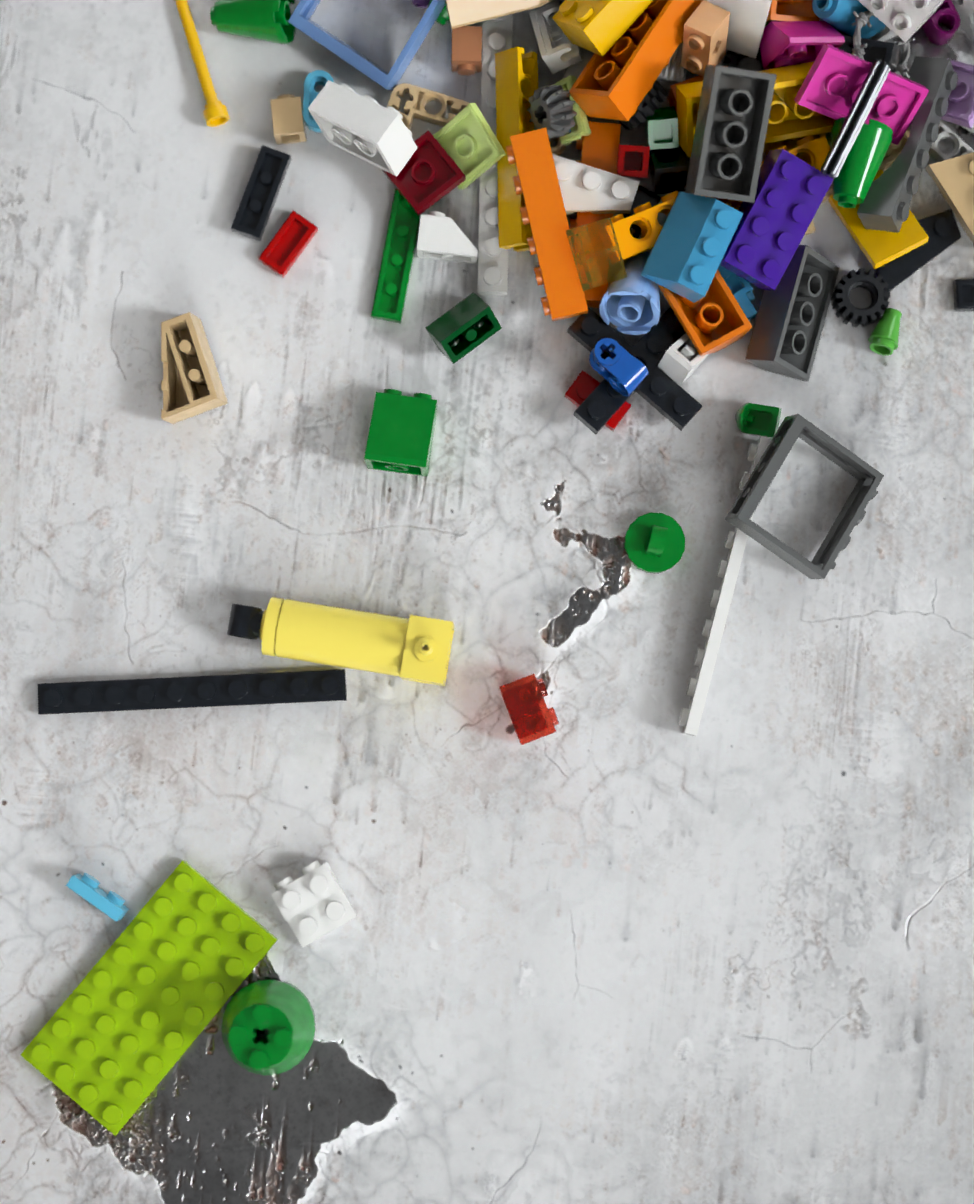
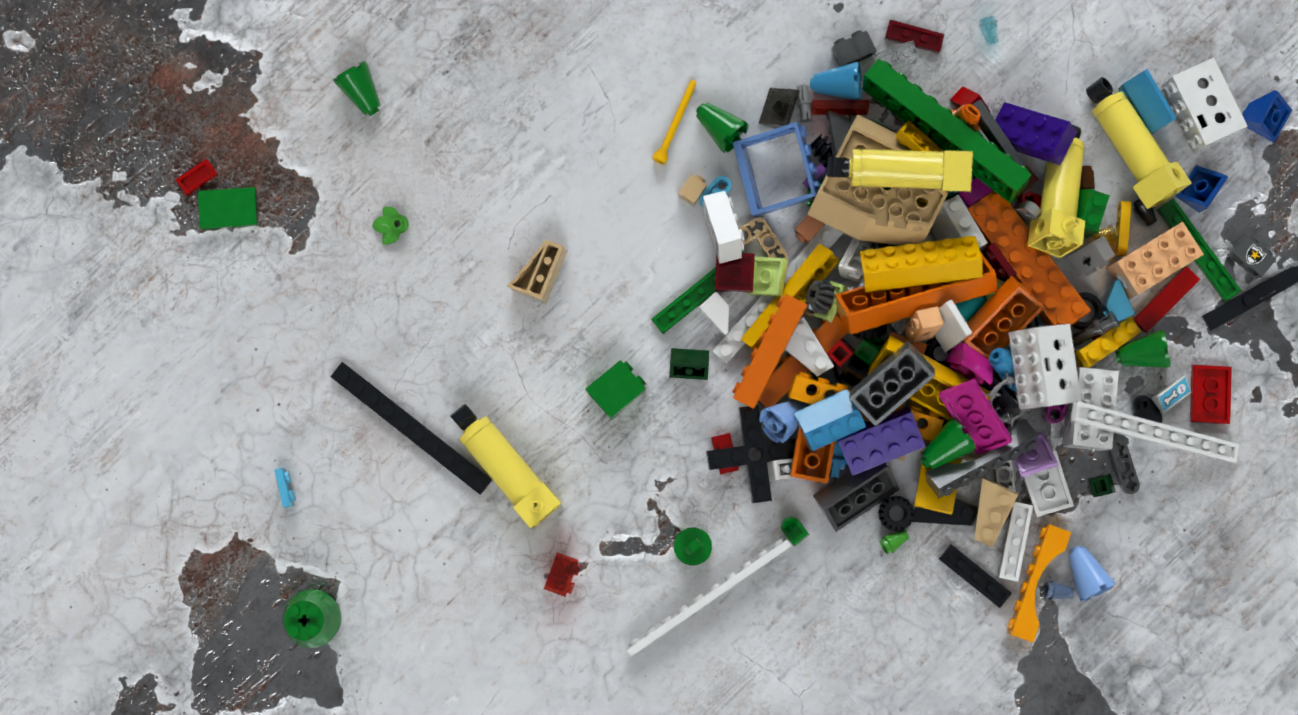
camera: 45 degrees right, 0 degrees up
lime plate [20,860,278,1136] -> none
black plate [231,145,292,241] -> none
red tile [258,210,318,278] -> none
white plate [271,860,357,948] -> none
clear yellow panel [566,218,627,291] -> none
blue piece [589,338,649,397] -> none
dark grey window [725,414,884,579] -> none
black axle [821,59,891,178] -> none

